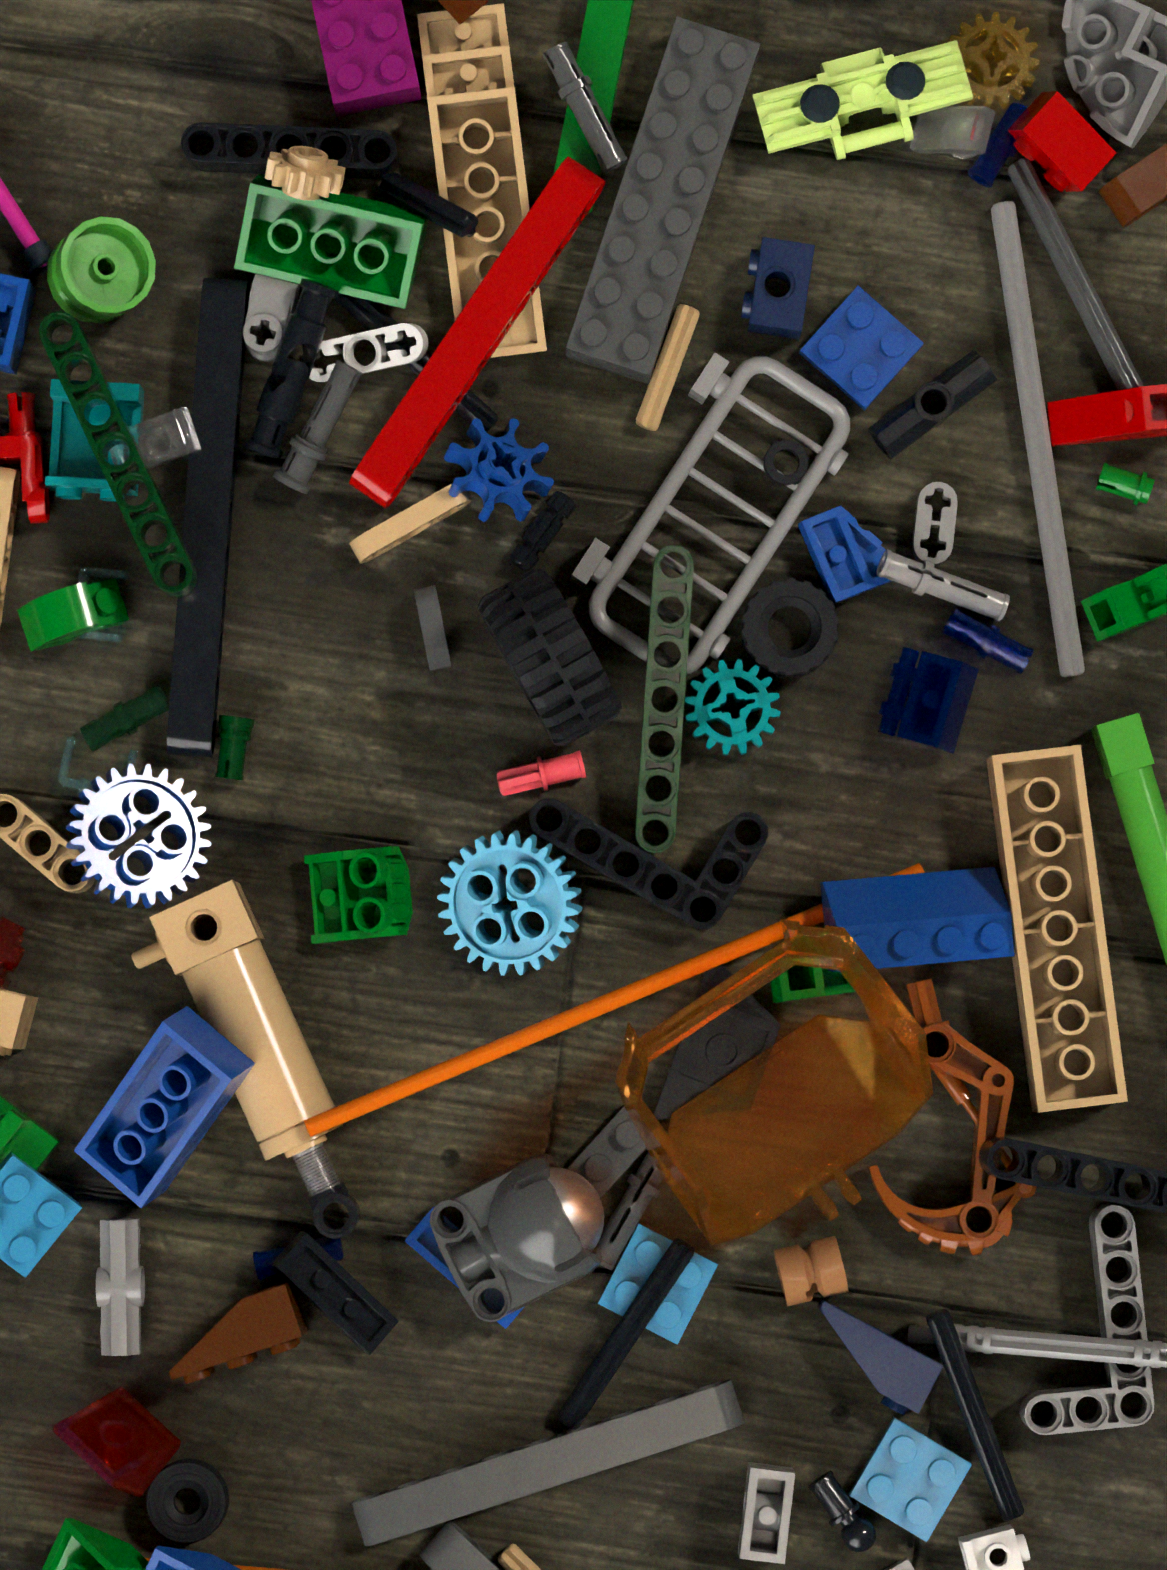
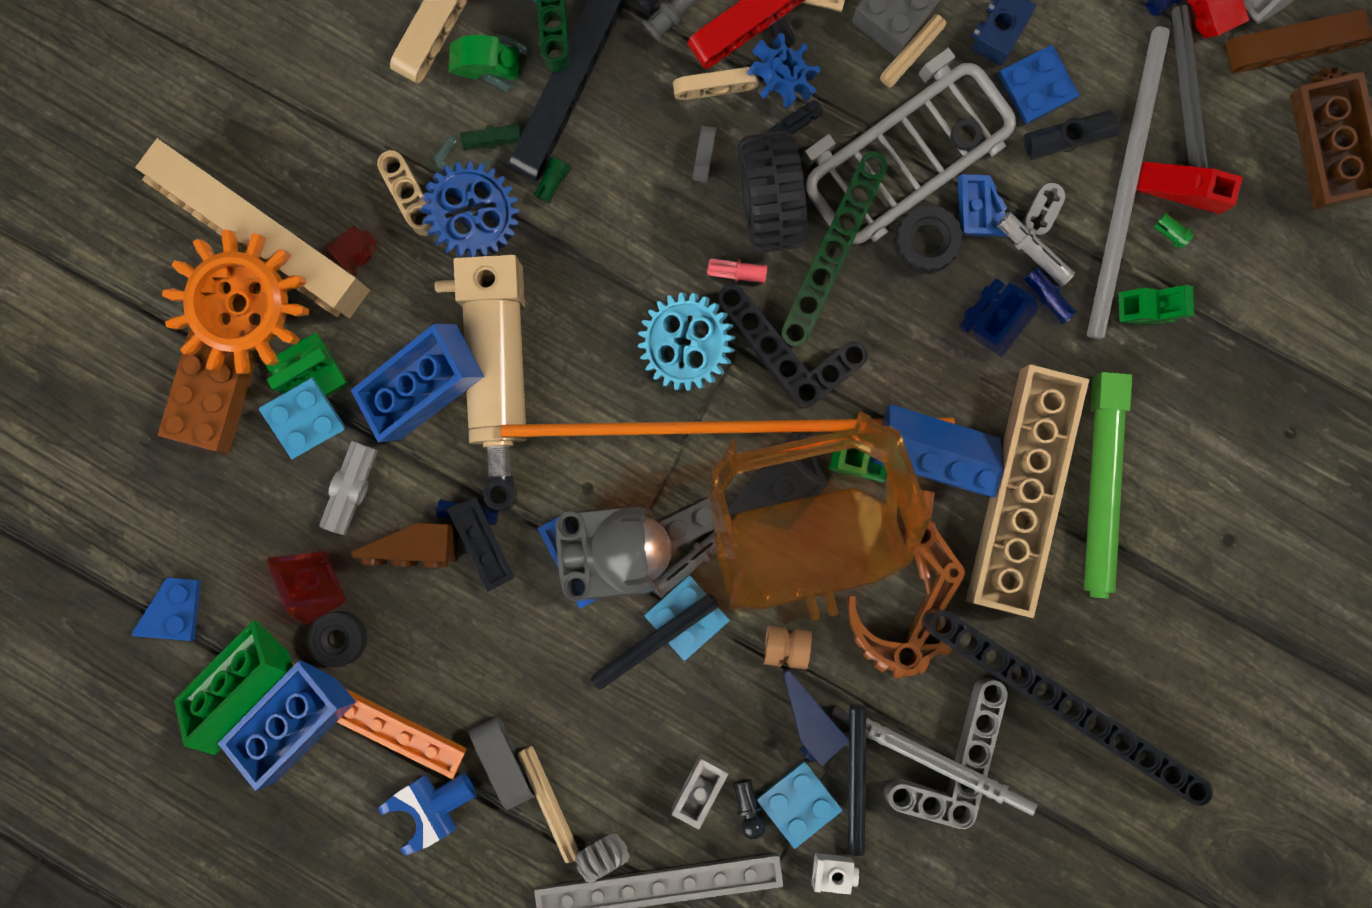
camera: 20 degrees right, 0 degrees up
green slope [304,846,413,944] -> none
dark grey beam [351,1379,745,1546] -> none
teal gear [685,659,781,756] -> none

